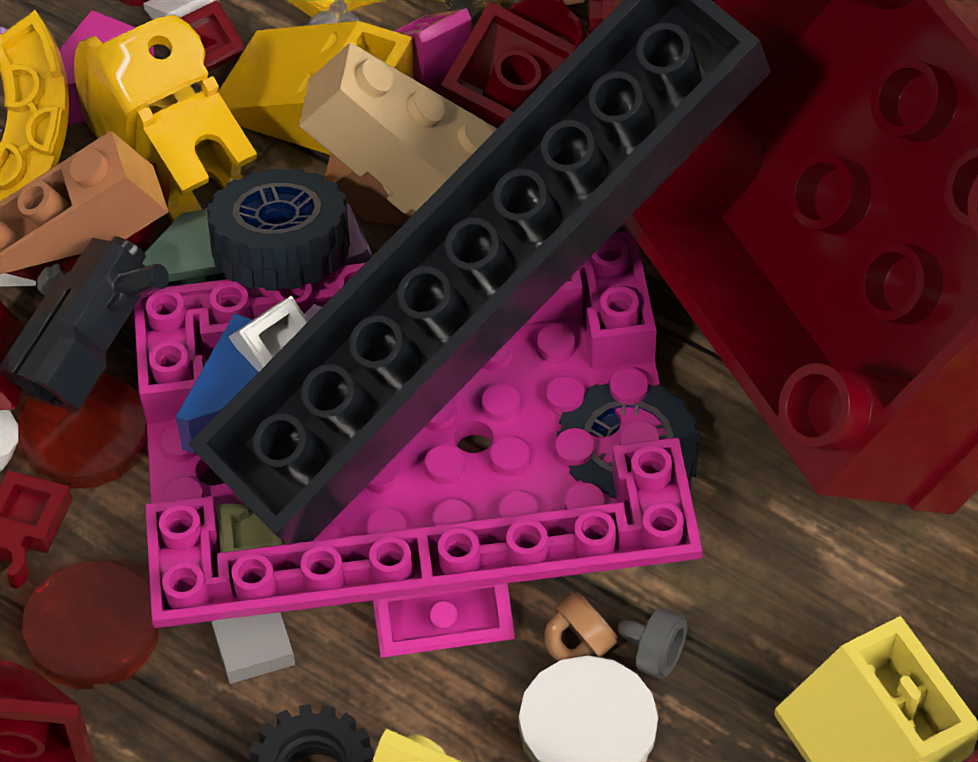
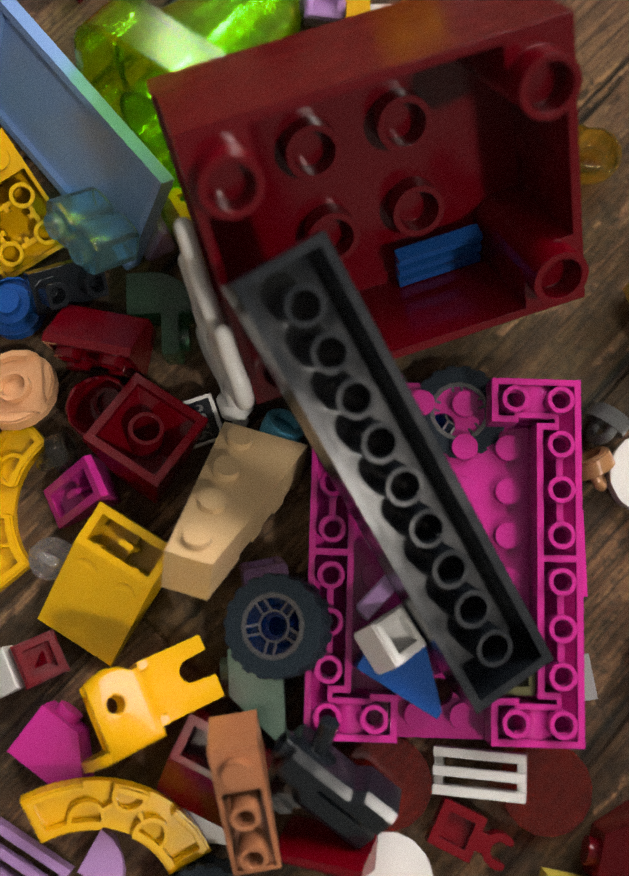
camera: 80 degrees left, 25 degrees up
none -> blue tile [394,223,483,287]
none -> white tile [432,745,527,804]

